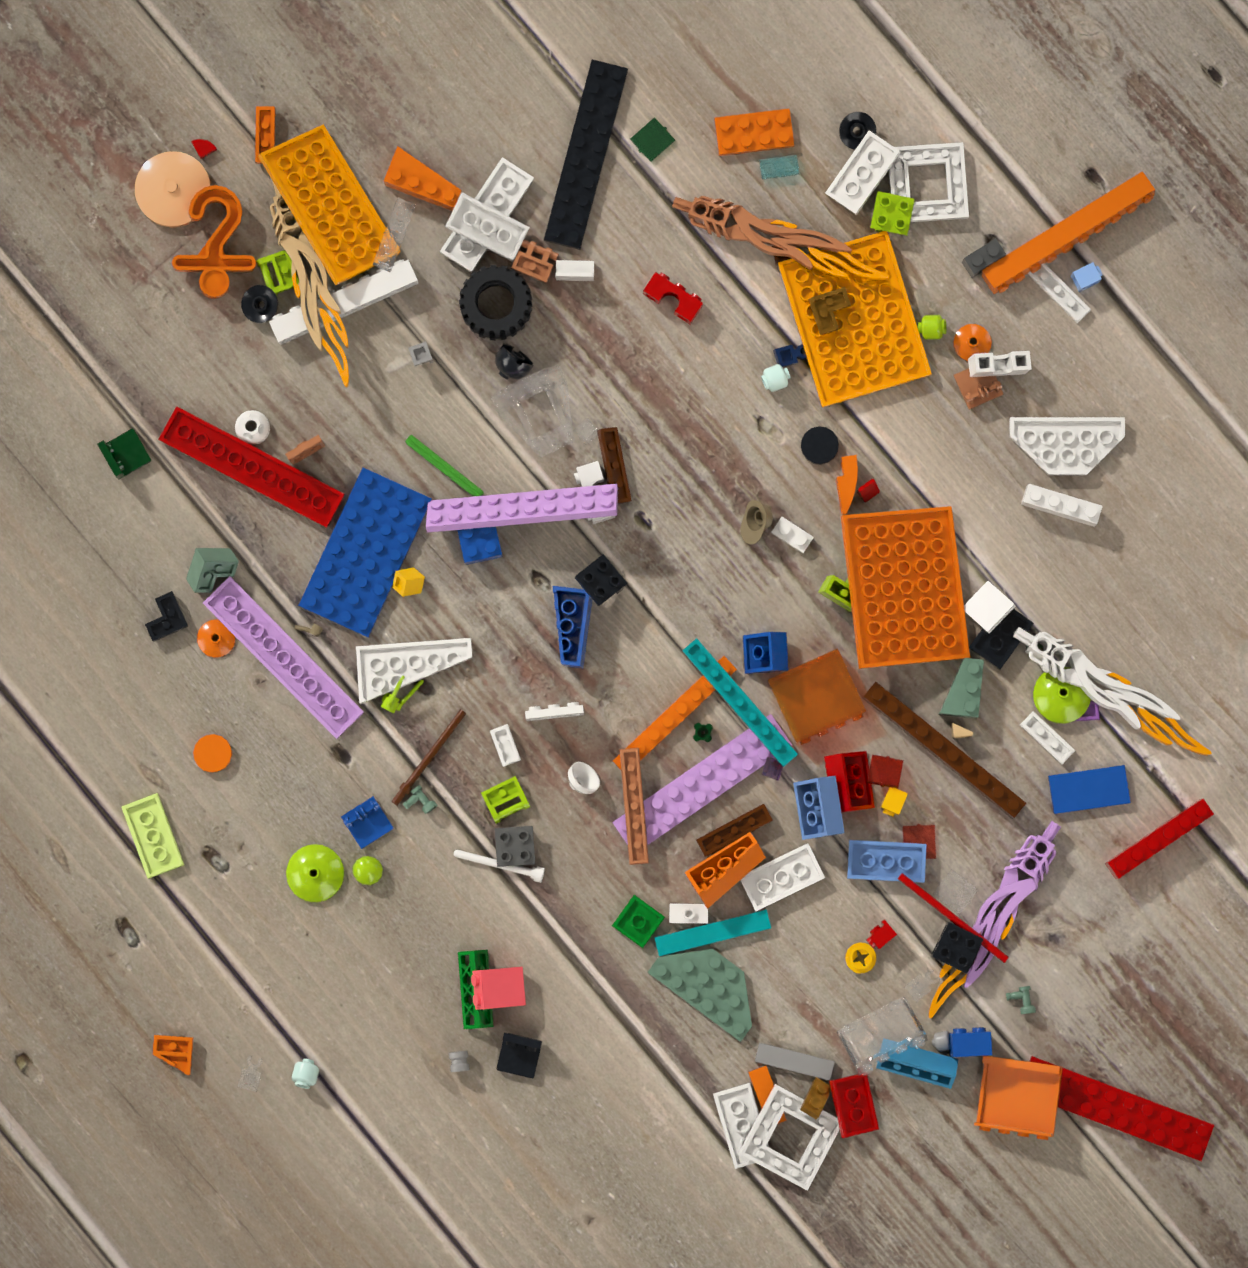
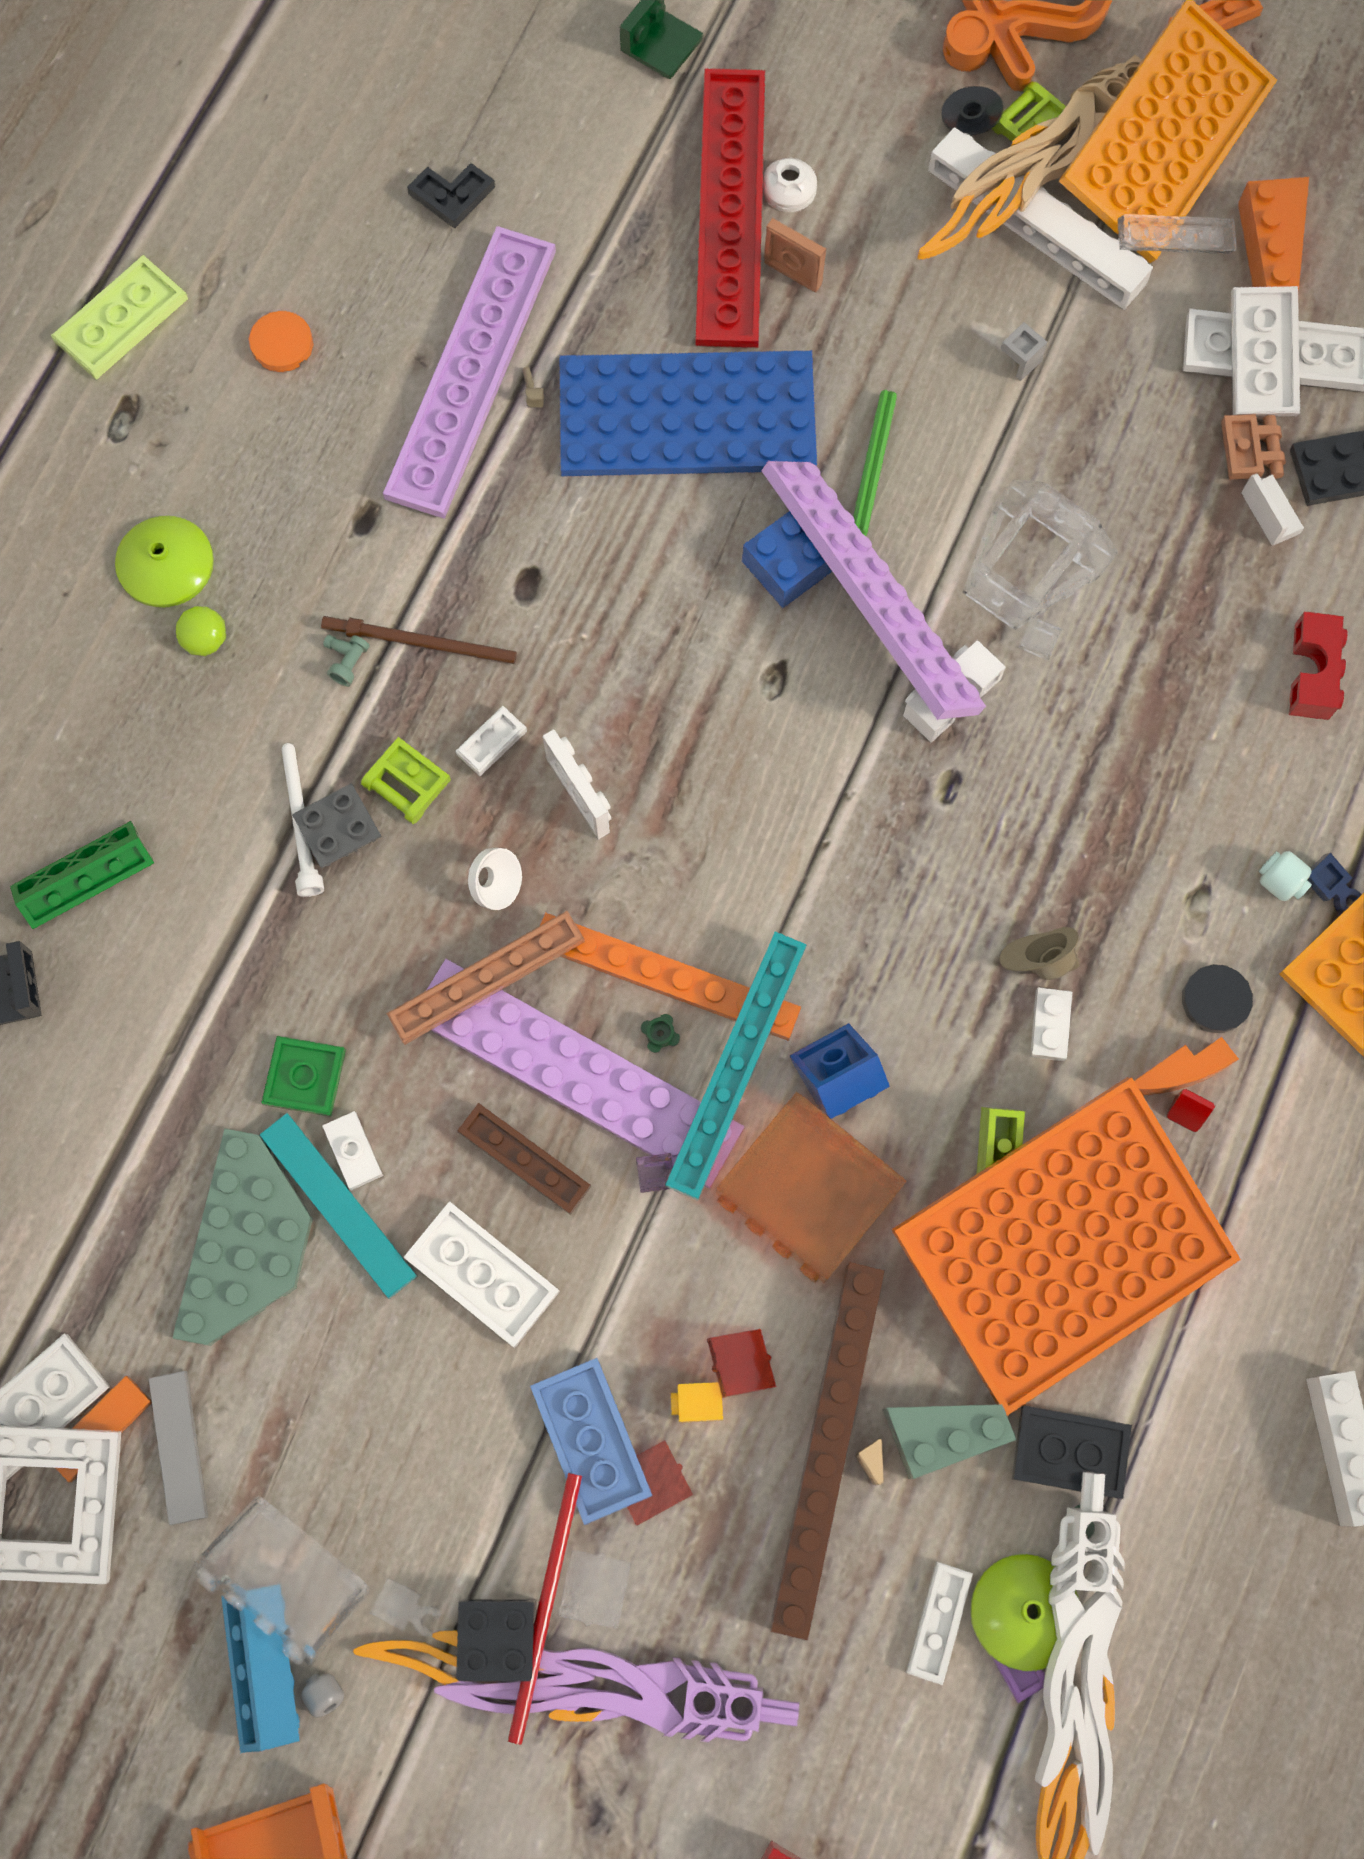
camera: 60 degrees right, 10 degrees down
sand green panel [186,548,239,593] -> none
orange dish [197,619,236,658] -> none
blue hinge [341,796,394,849] -> none
white wing [356,638,472,704] -> none
lime plant [381,675,424,714] -> none
yellow panel [392,568,425,597] -> none
black tyre [459,265,533,341] -> none
coral brick [471,967,526,1010] -> none
black cylinder [495,343,534,380] -> none
blue wedge [552,586,592,669] -> none
black bracket [575,554,628,606] -> none
reddish brown plate [597,427,632,504] -> none
orange wedge [685,832,766,909] -> none
medium blue brick [793,776,845,840] -> none
pearl gold plate [800,1077,831,1120] -> none
red slope [824,751,875,813] -> none
red tile [829,1072,879,1138] -> none
yellow gear [845,942,876,973] -> none
red brick [866,919,897,949] -> none
blue brick [949,1027,992,1057] -> none
white tile [964,581,1016,633] -> none
sand green piece [1006,986,1036,1015] -> none
blue tile [1048,765,1131,814] -> none

